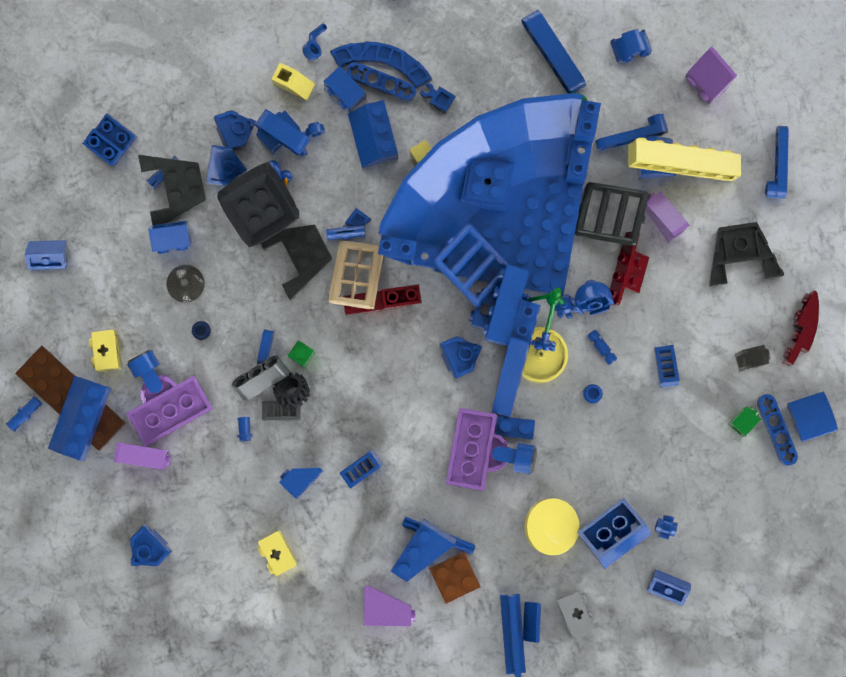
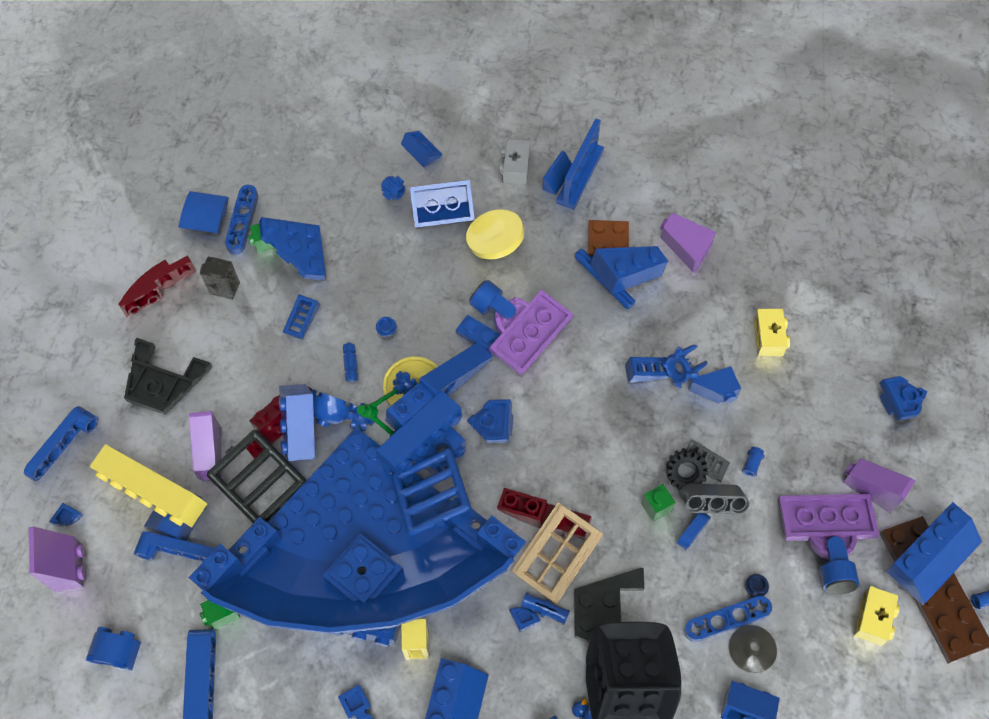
camera: 150 degrees left, 20 degrees down
none -> blue tile [49,503,83,527]
none -> blue plate [259,217,326,281]
none -> wedge [279,384,315,461]
none -> blue piece [661,345,708,388]
none -> blue beam [684,596,772,642]

